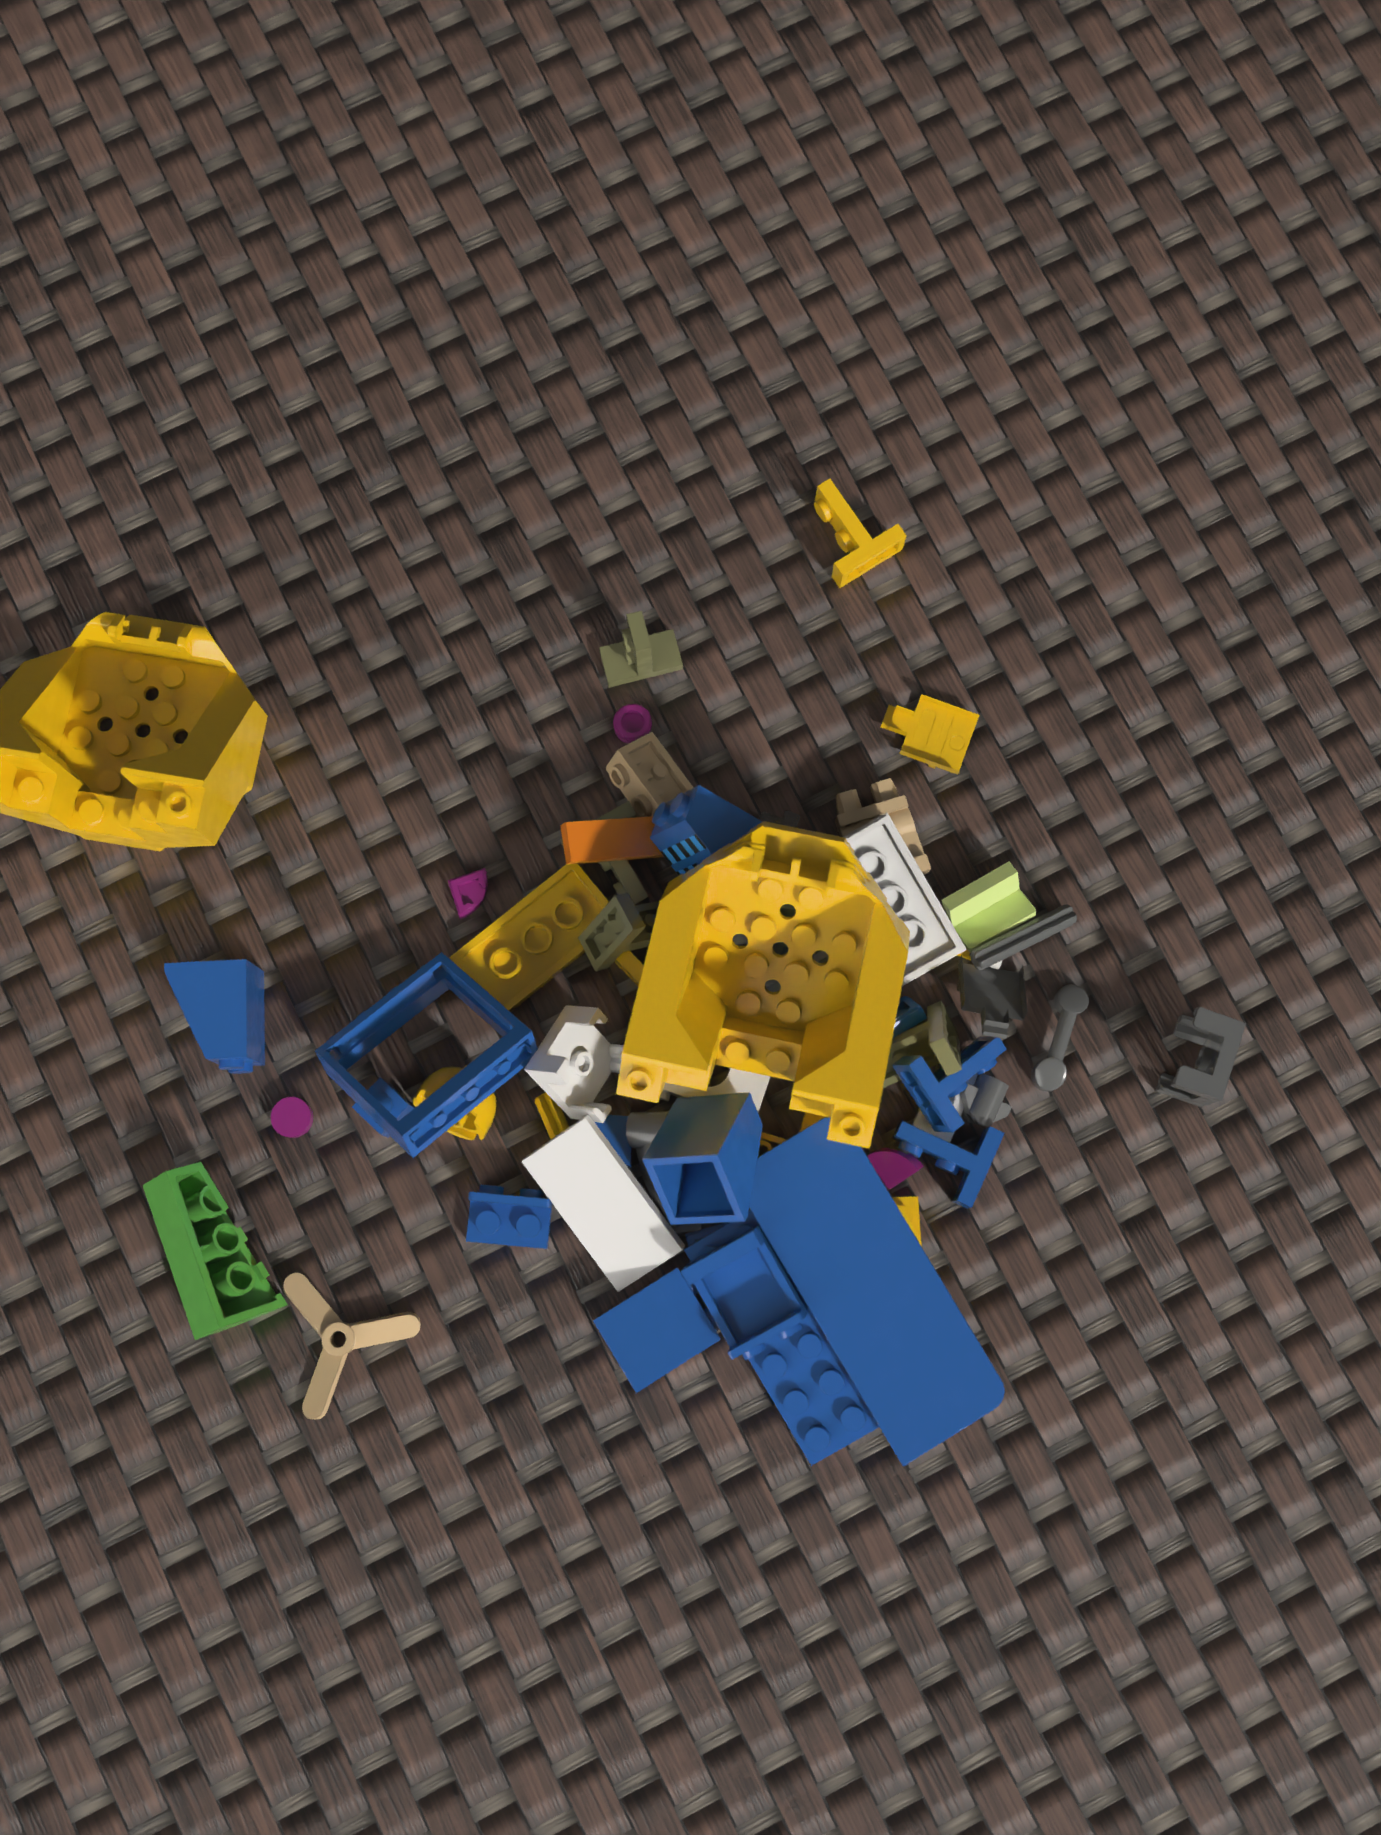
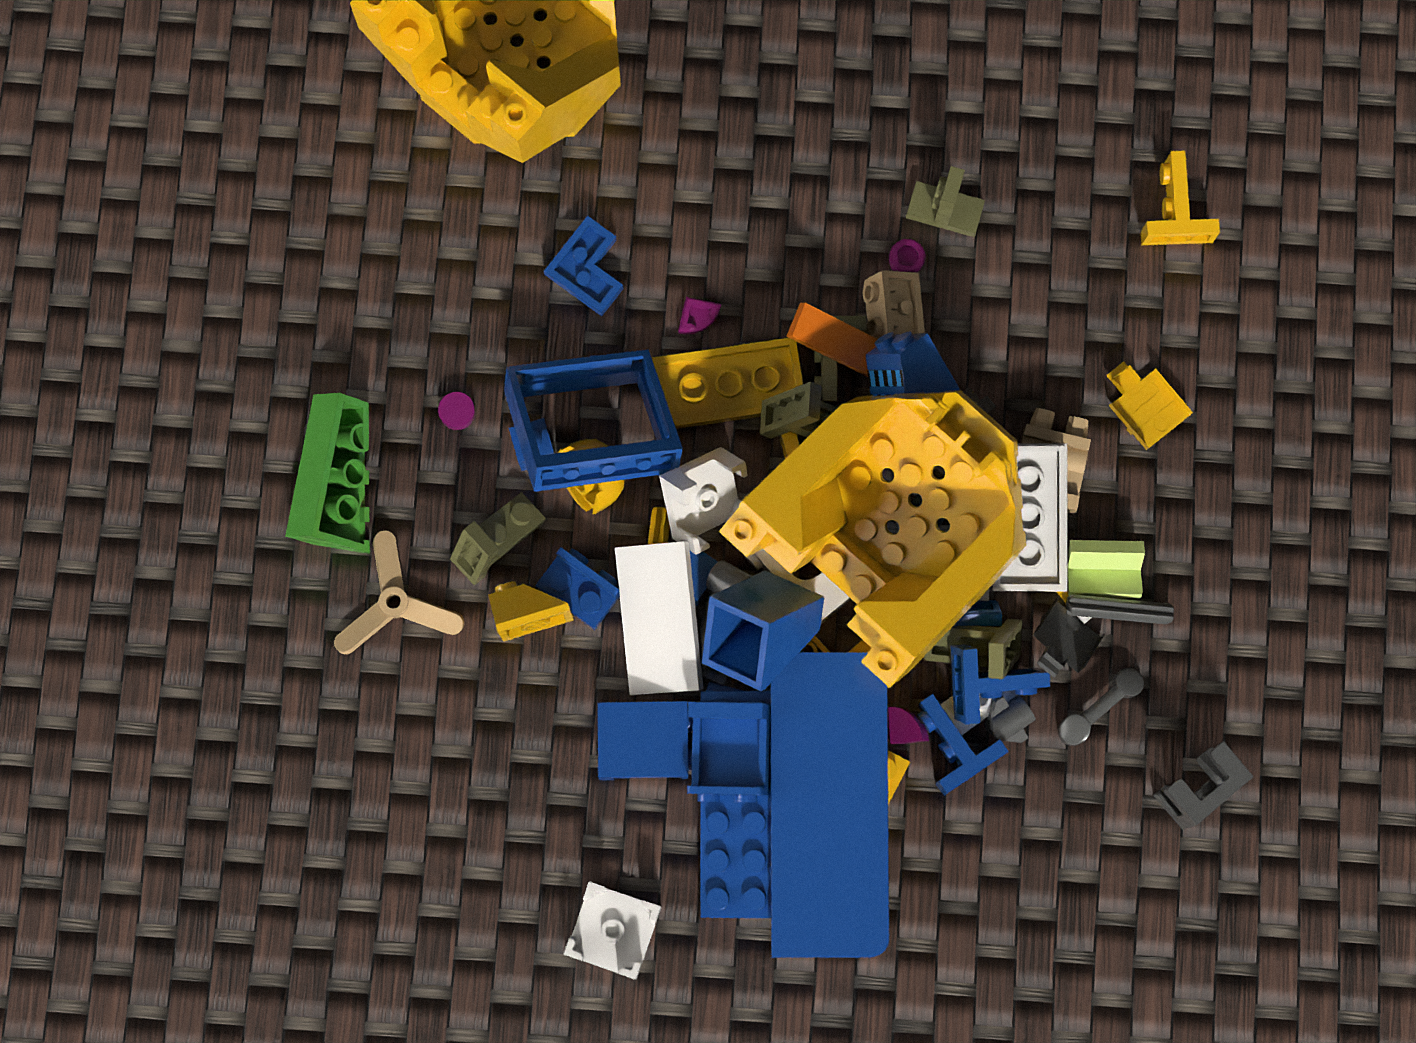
camera: 30 degrees right, 0 degrees up
blue slope [164,959,265,1074] -> none
none -> olive bracket [450,492,546,586]
none -> yellow slope [488,581,574,642]
none -> blue plate [544,216,623,316]
none -> white panel [564,882,661,980]

